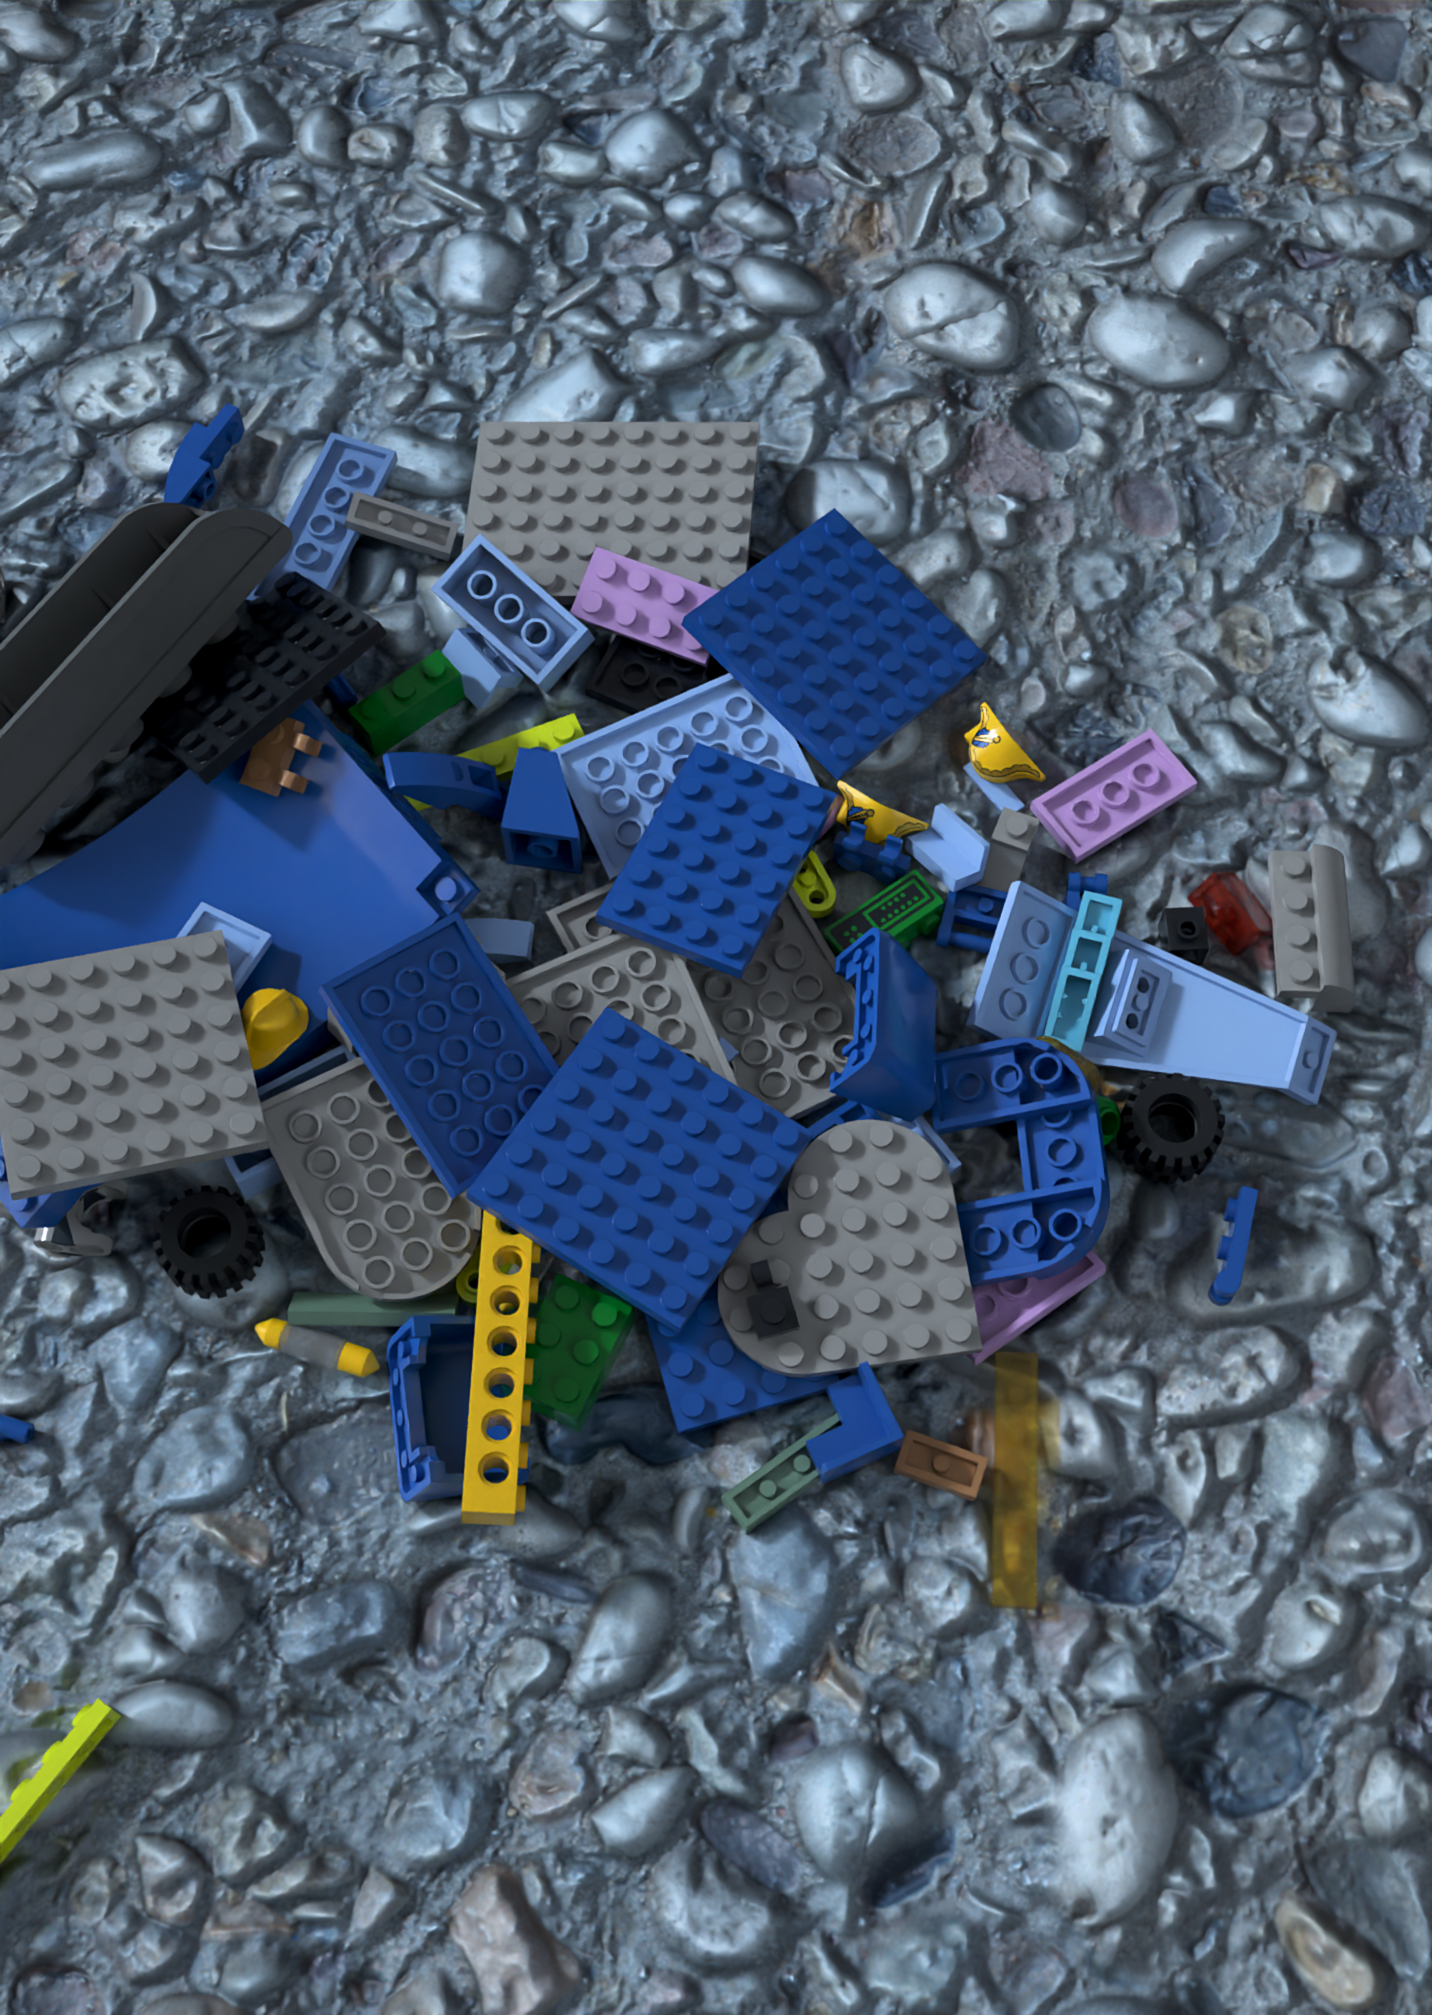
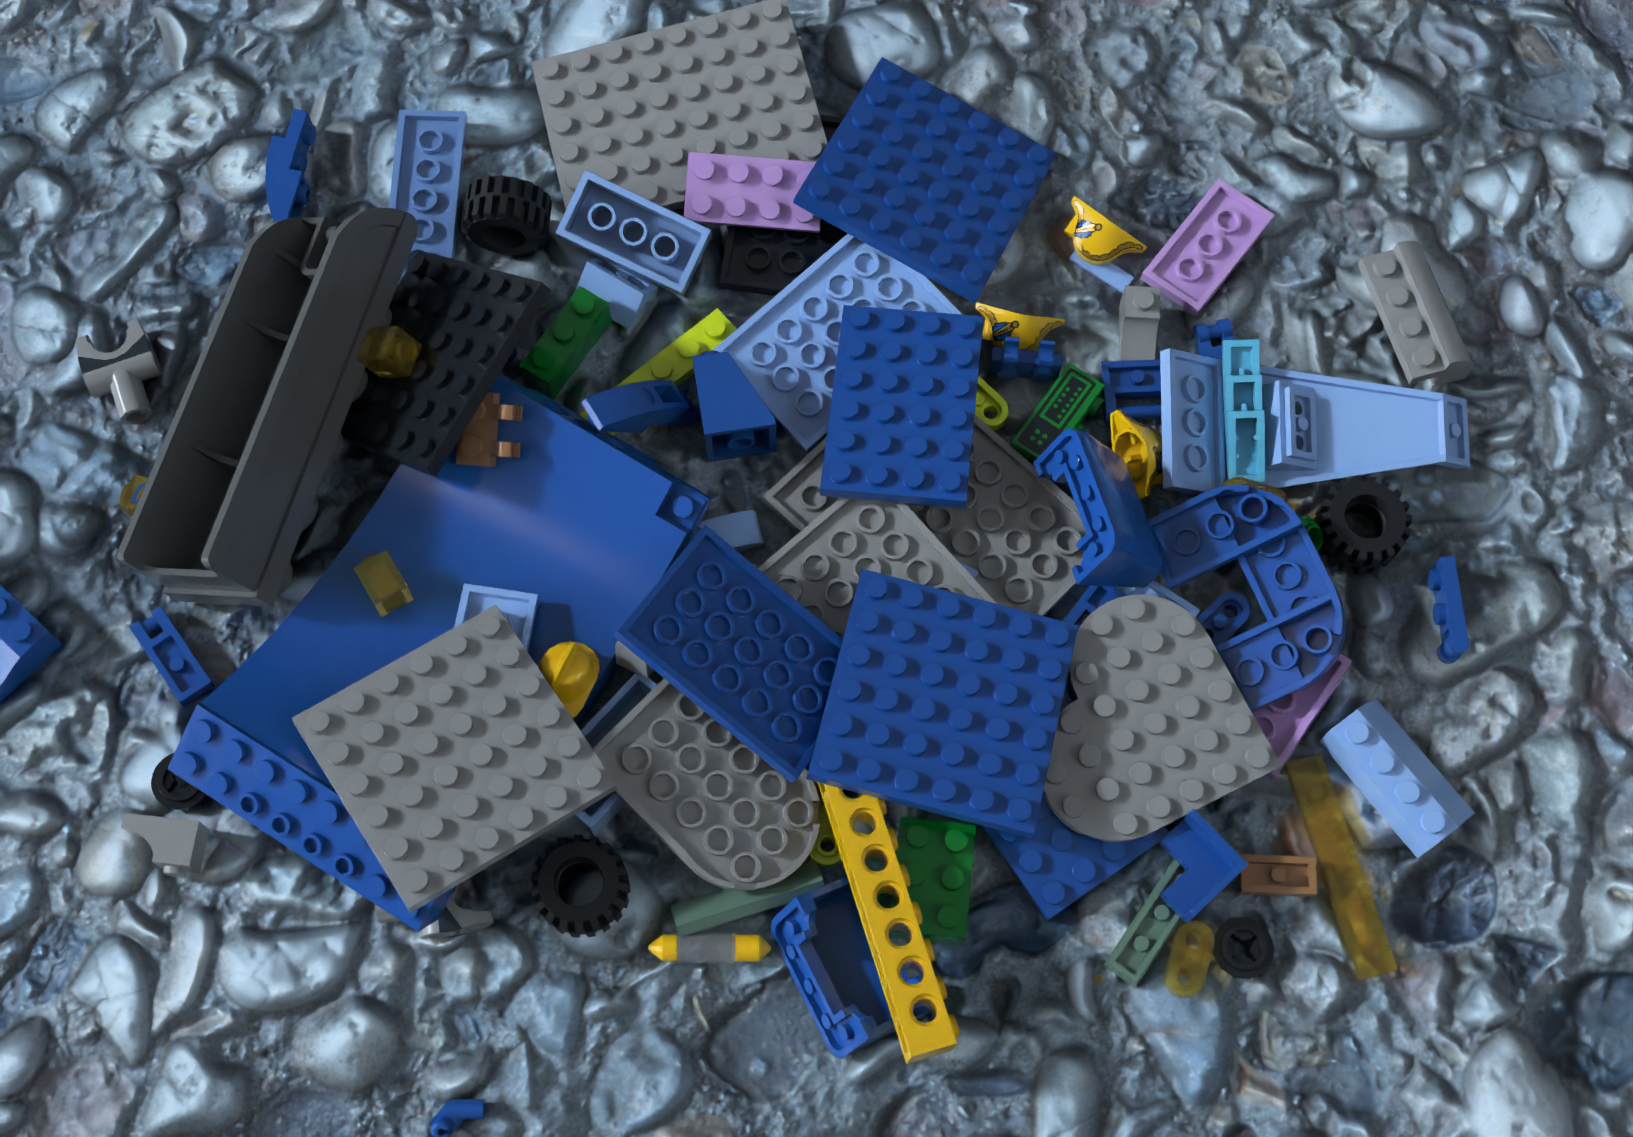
camera: 20 degrees left, 5 degrees up
light grey plate [344,491,459,561] -> none
black plate [746,1259,800,1341] -> none
light blue panel [905,803,990,892] -> none
black brick [1158,906,1209,966] -> none
clear red panel [1187,872,1273,956] -> none
none -> clear yellow brick [353,550,414,618]
none -> clear yellow brick [356,326,422,378]
none -> black tyre [461,176,552,255]
none -> yellow hat [1110,410,1163,500]
none -> clear yellow plate [1164,921,1215,998]
none -> blue plate [1197,592,1250,646]
none -> black gear [1212,917,1274,979]
none -> light blue slope [1319,698,1475,858]

